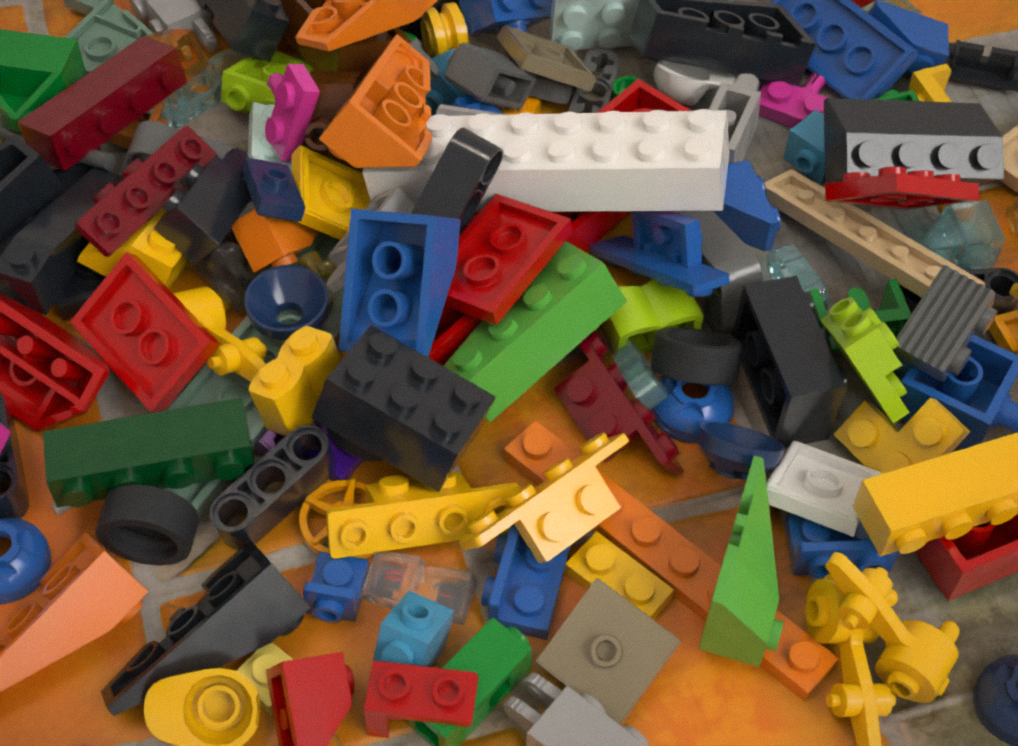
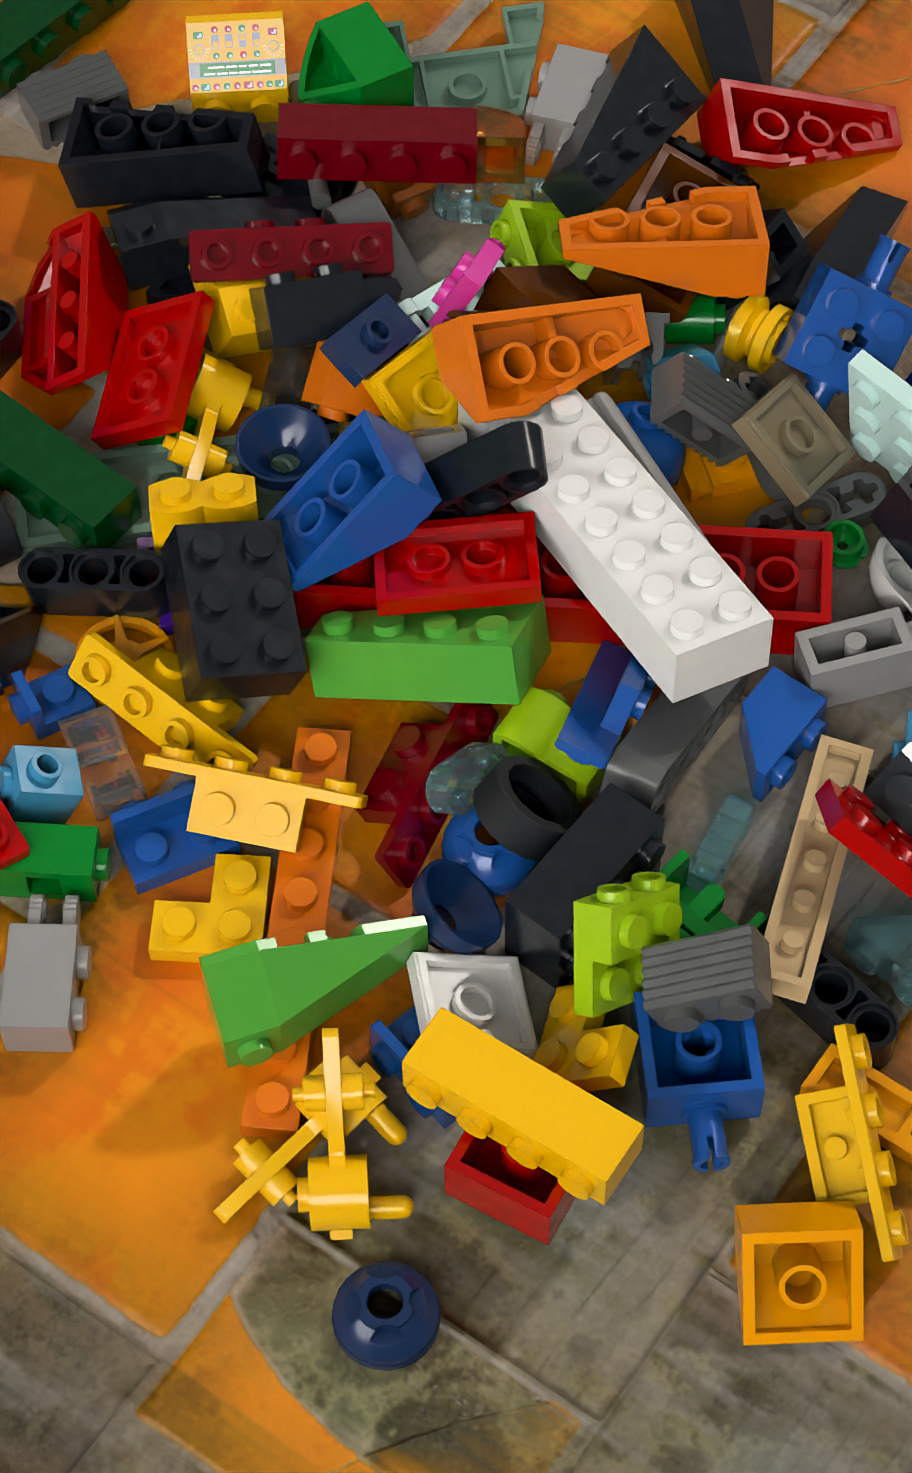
camera: 55 degrees right, 5 degrees up
dark tan plate [535,578,682,726] -> none

